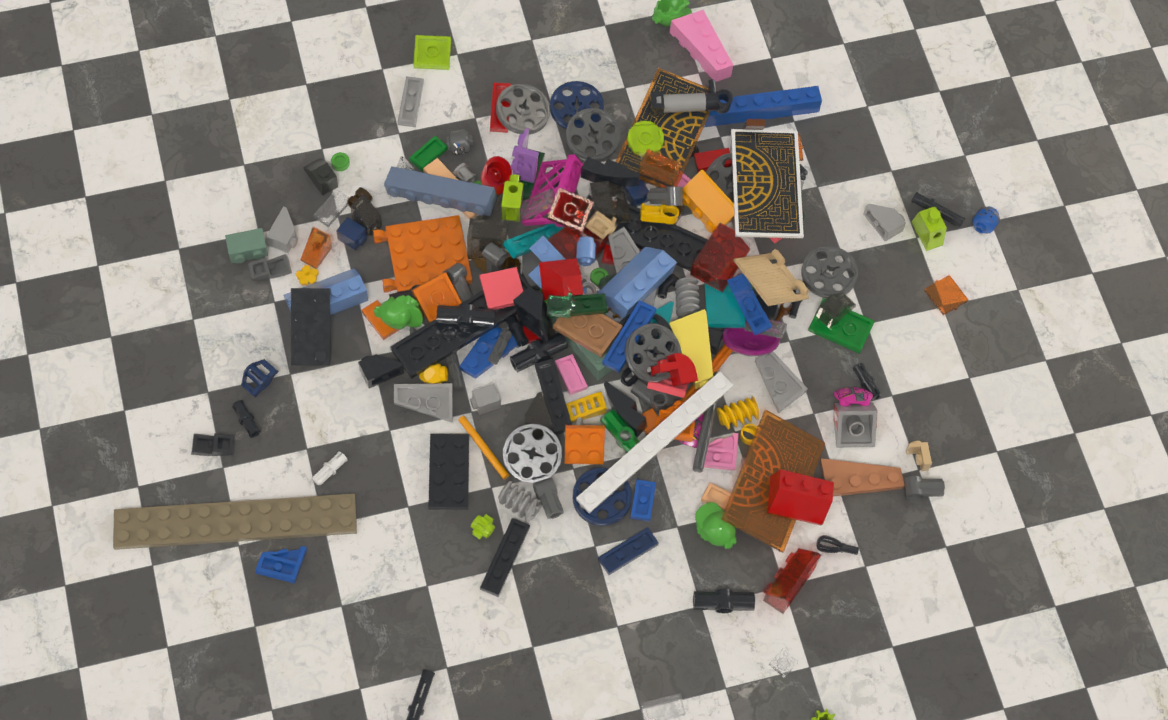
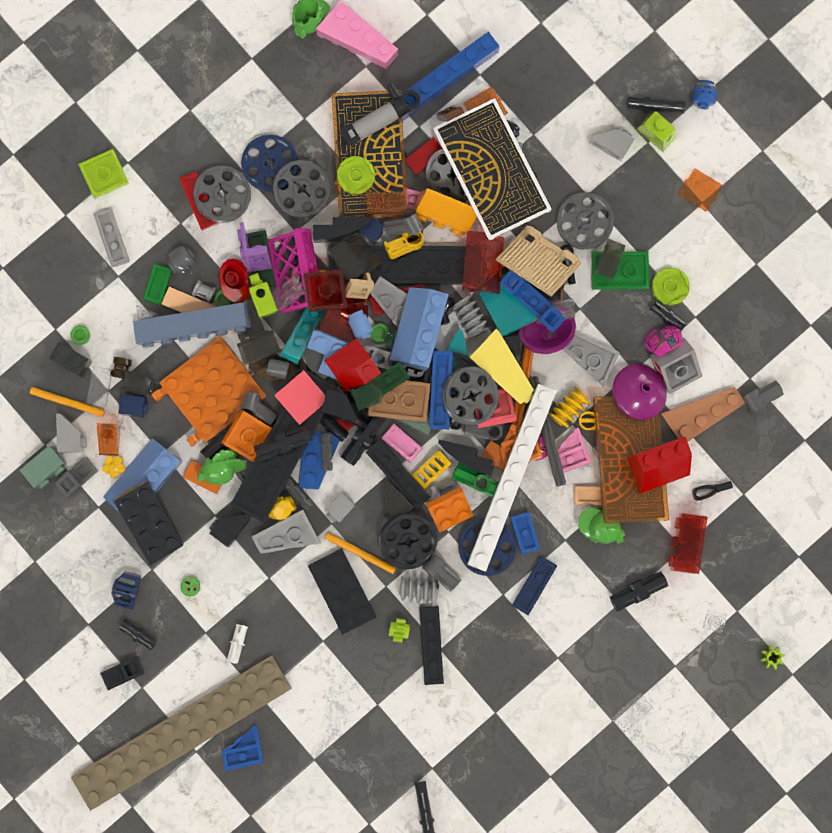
camera: 25 degrees left, 20 degrees up
red brick [651,353,698,387] -> none
tan bracket [906,441,932,472] -> none
none -> light orange bar [30,387,105,417]
none -> bright green tile [180,577,200,597]
none -> magenta dish [612,364,667,420]
none -> lime tile [651,267,690,306]

